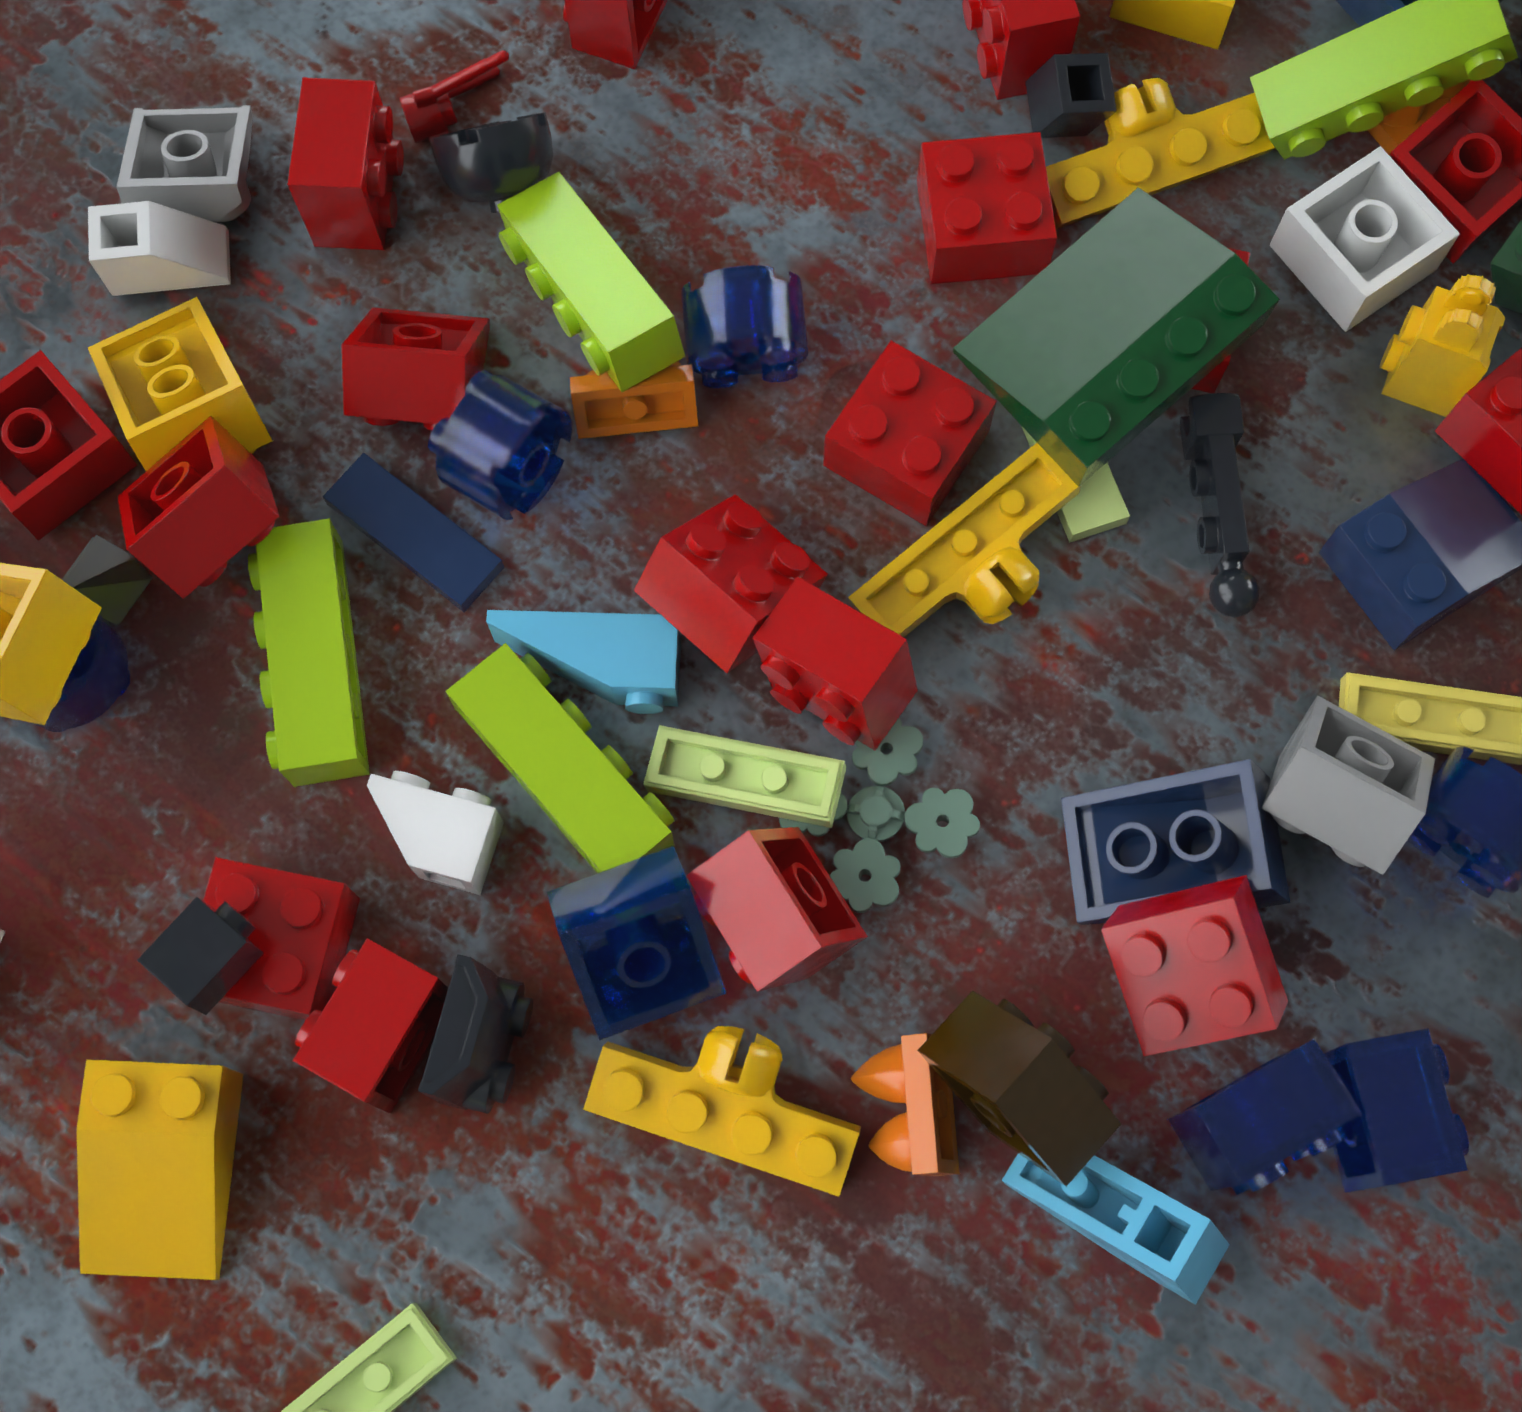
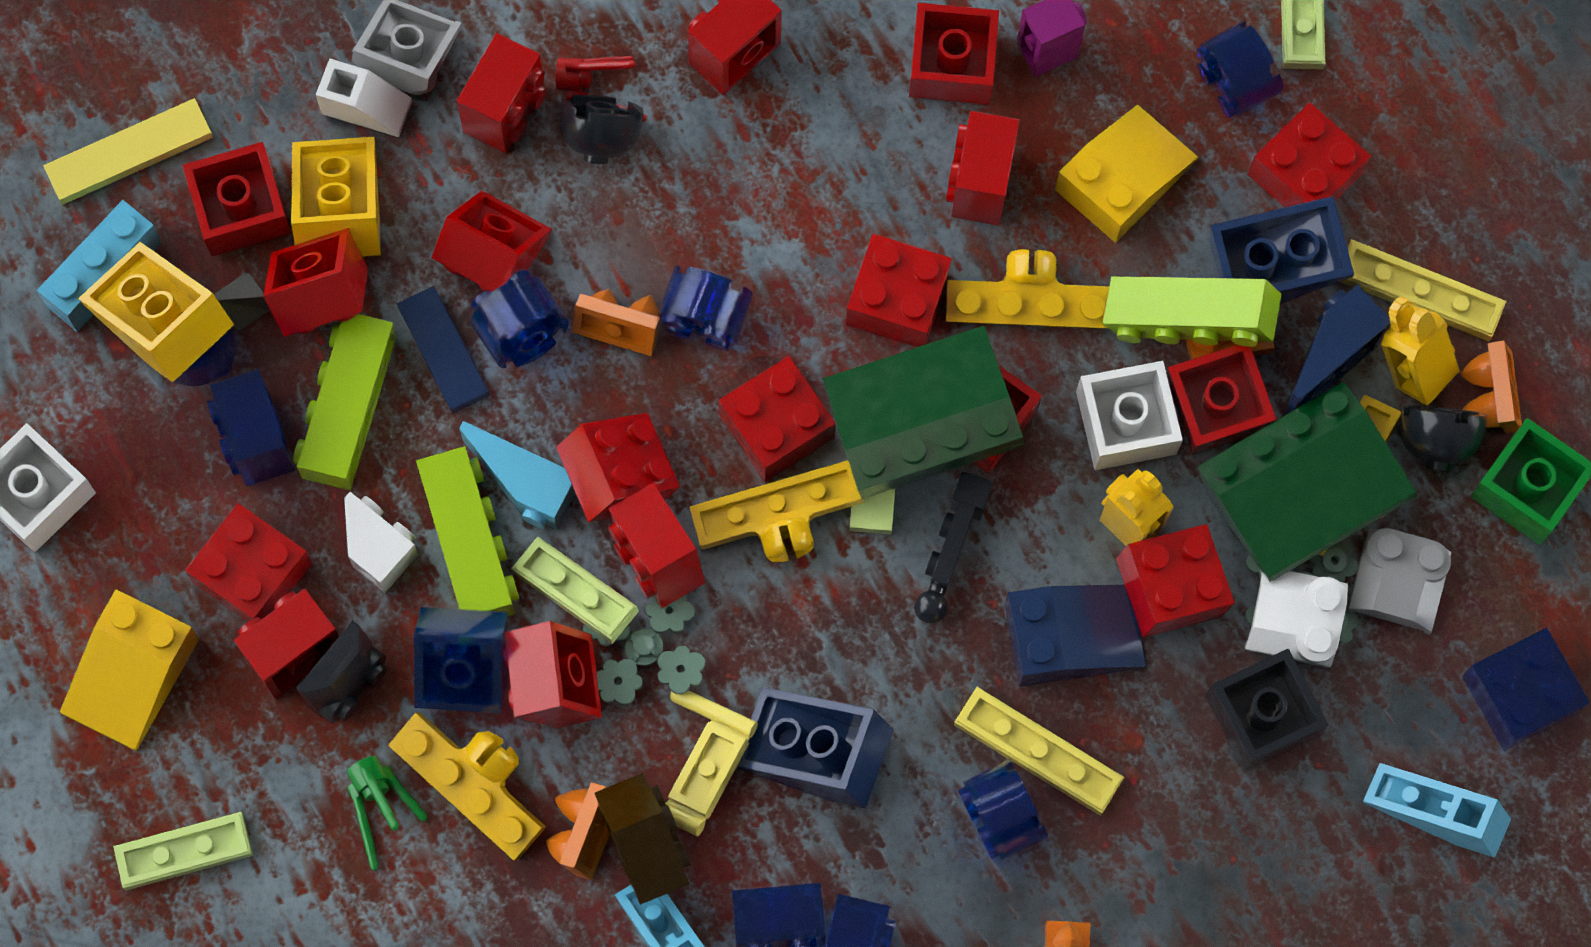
camera: 20 degrees right, 0 degrees up
black brick [137,897,263,1015] -> none
lime brick [497,172,686,392] -> none
black brick [1025,53,1116,138] -> none
red brick [1101,875,1288,1056] -> none
light grey brick [1261,695,1435,875] -> none
none -> clear blue brick [207,369,295,486]
none -> green plant [347,756,428,871]
none -> light yellow plate [665,690,758,837]

